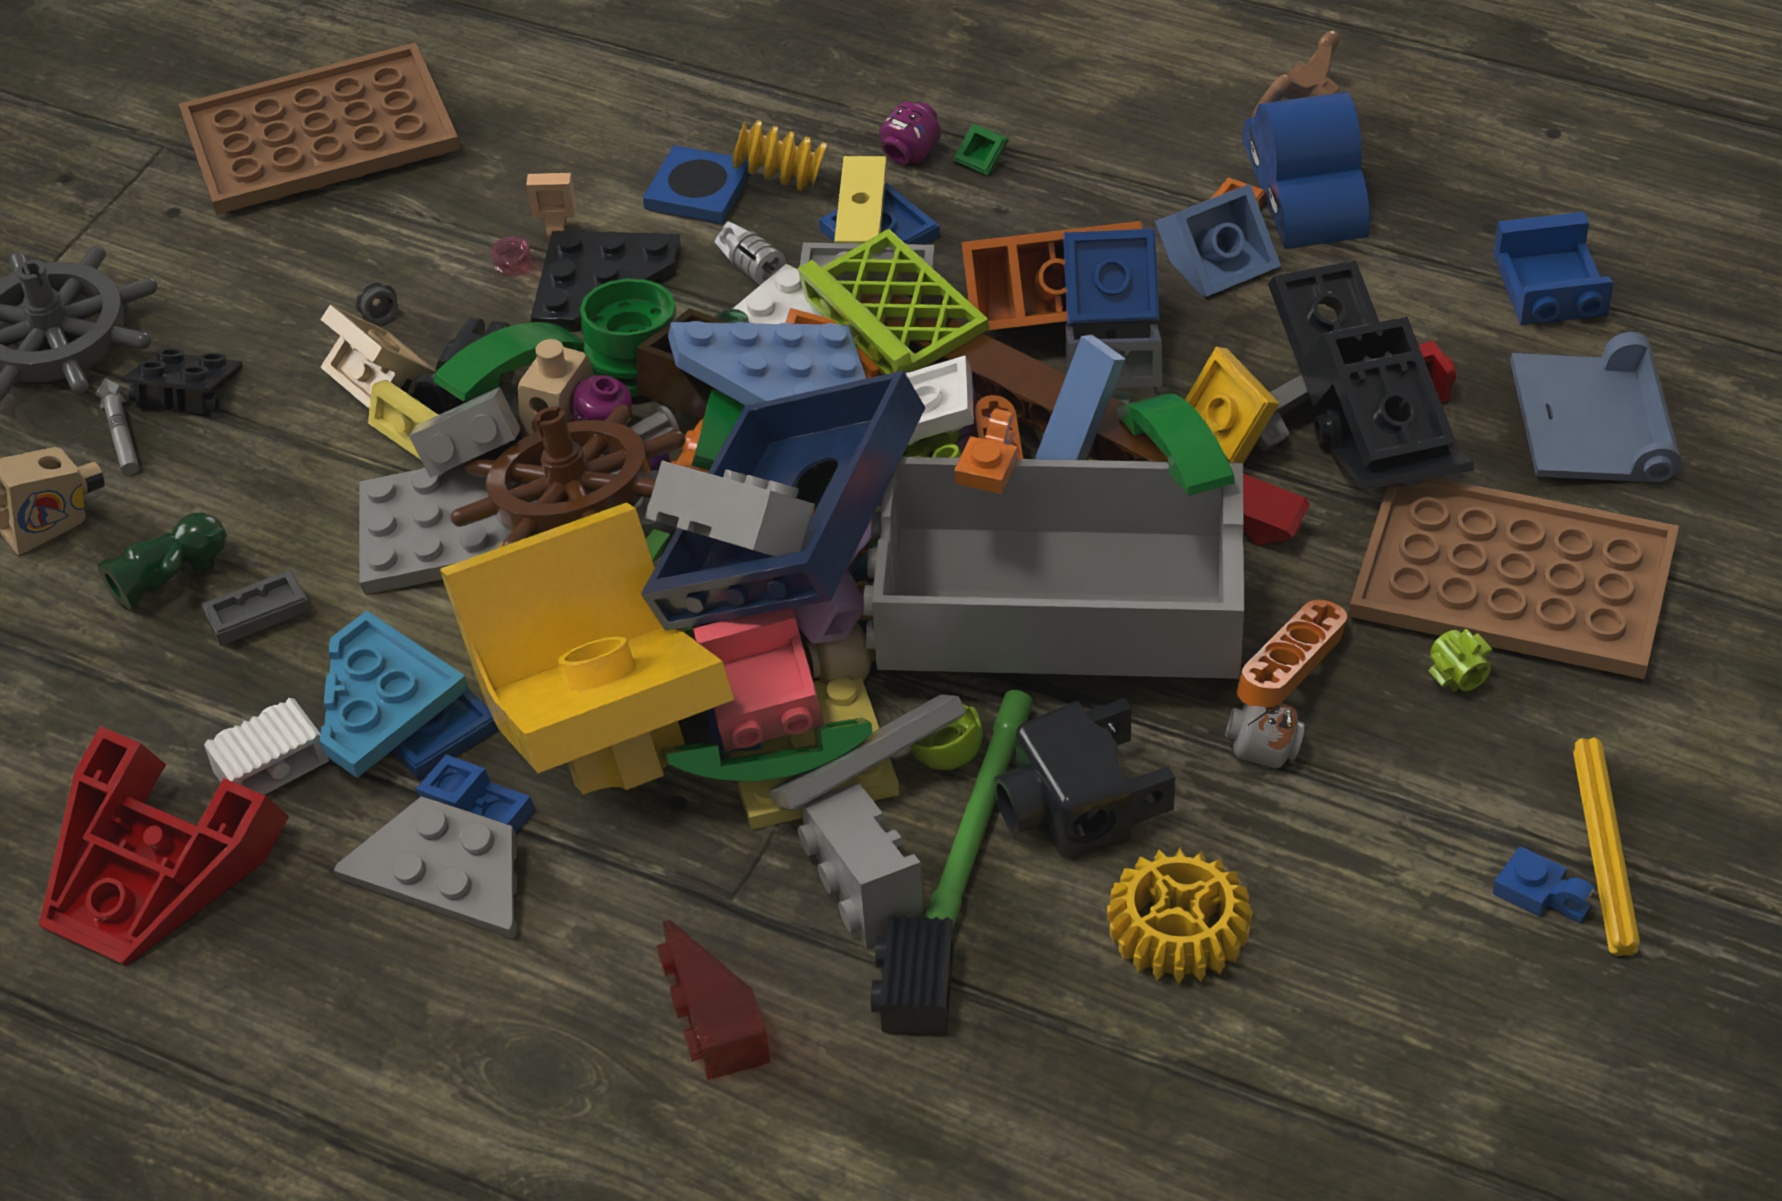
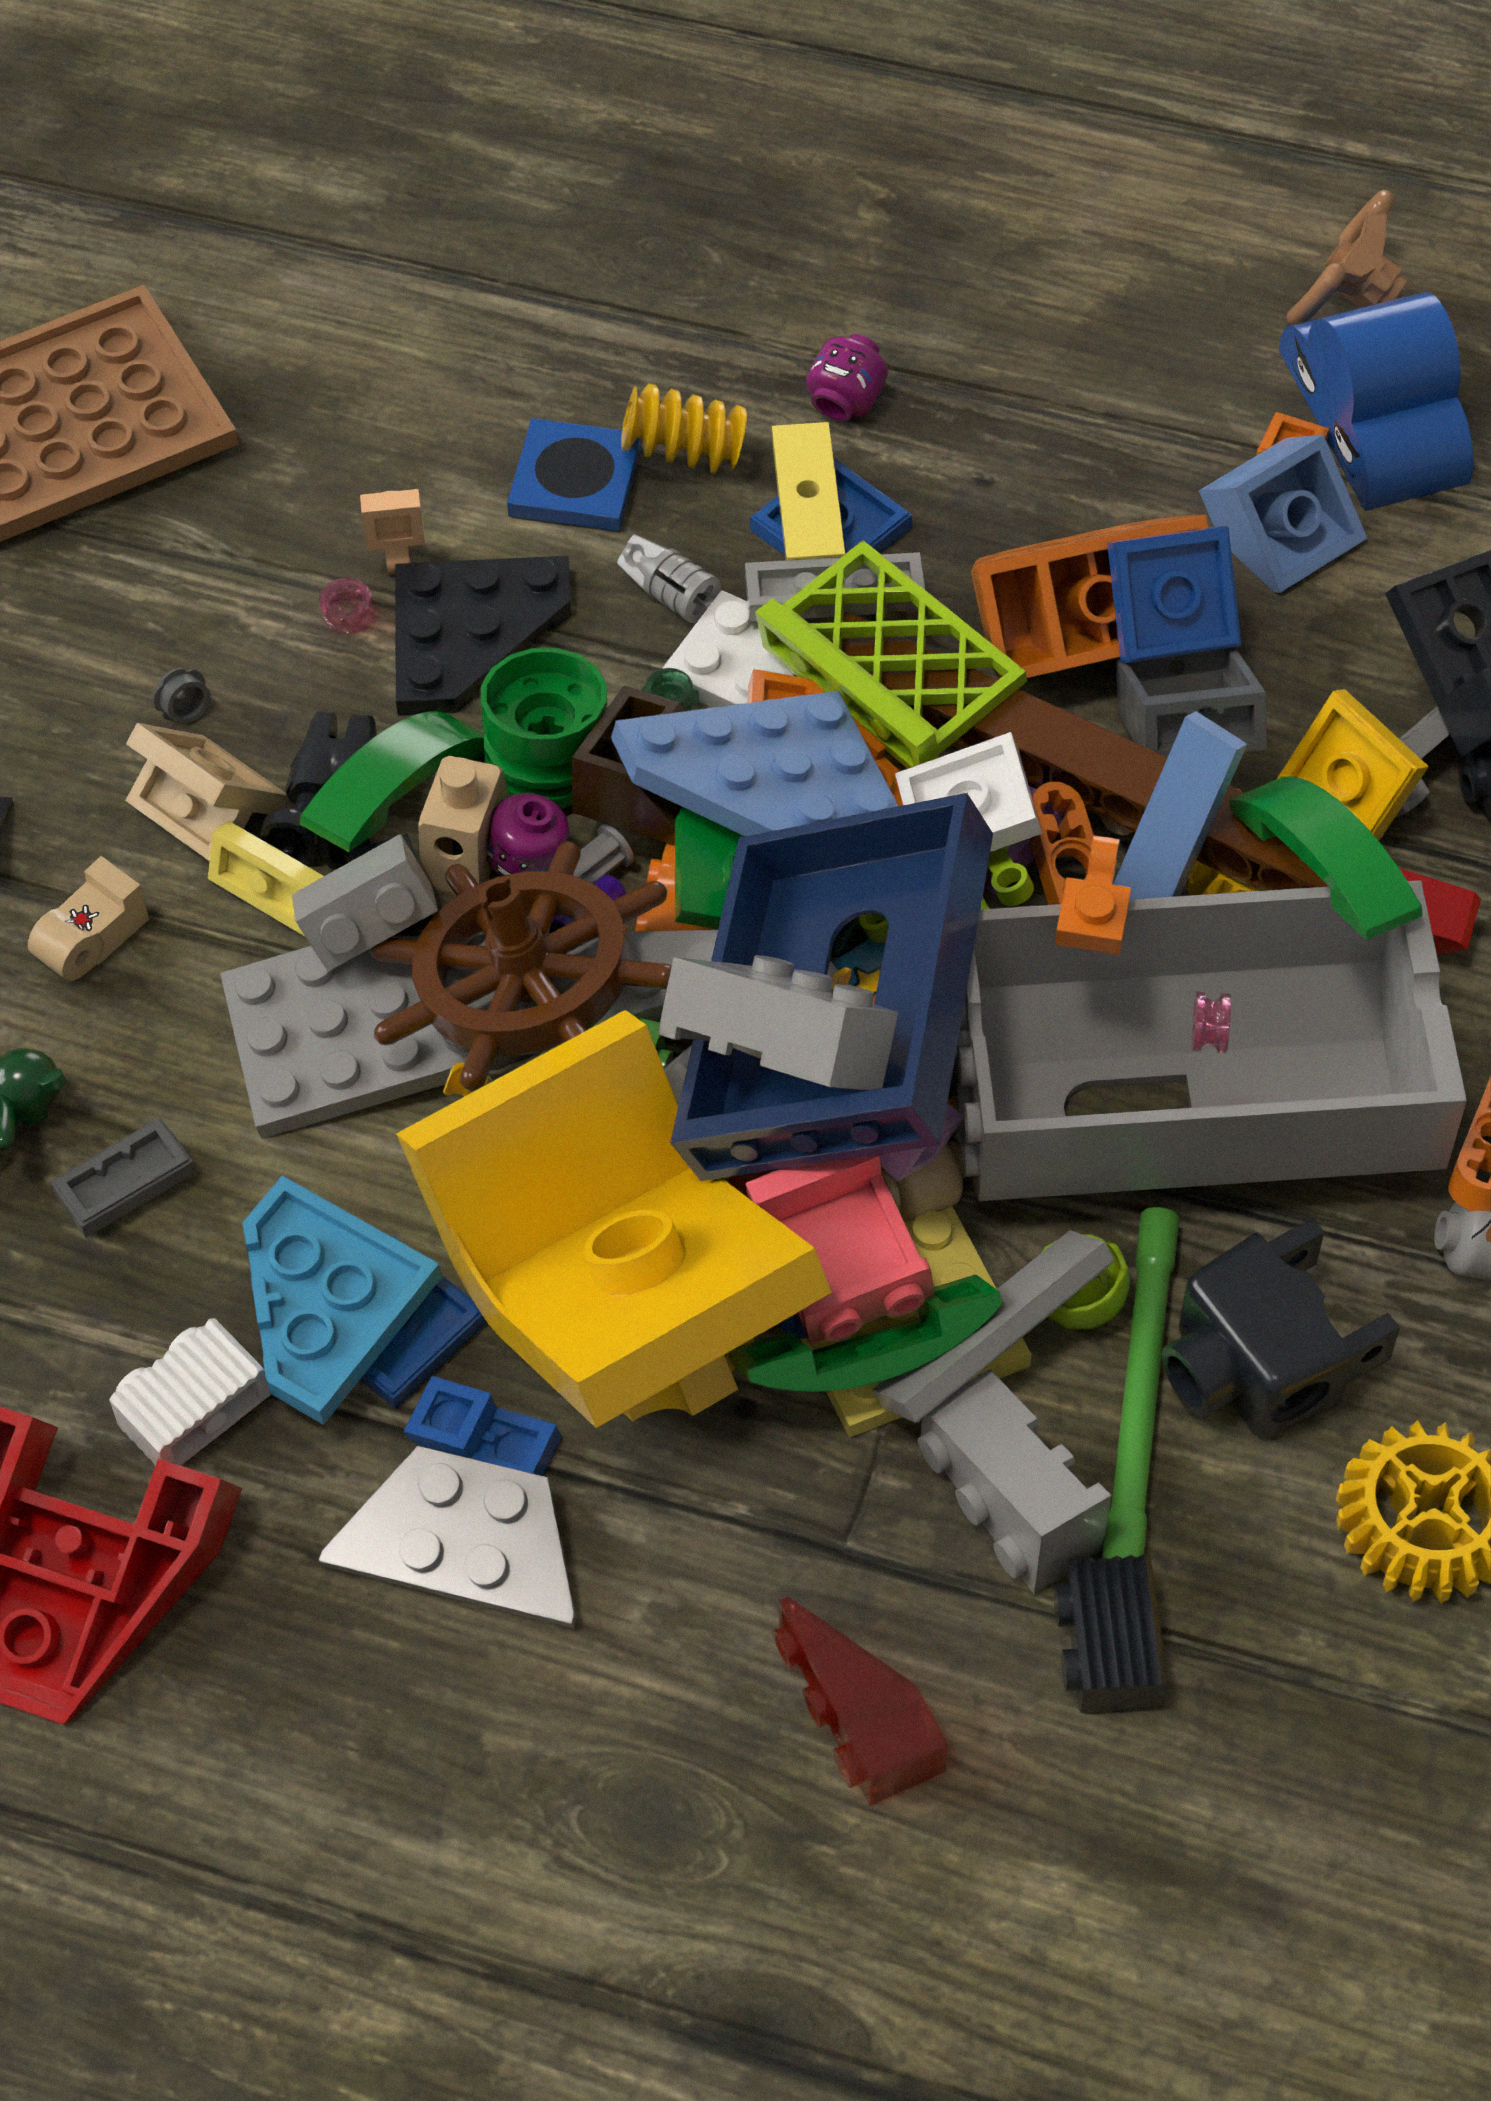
camera: 10 degrees left, 10 degrees up
green slope [953,124,1009,177] -> none
none -> tan leg [28,856,149,981]
none -> clear pink bush [1191,991,1231,1053]

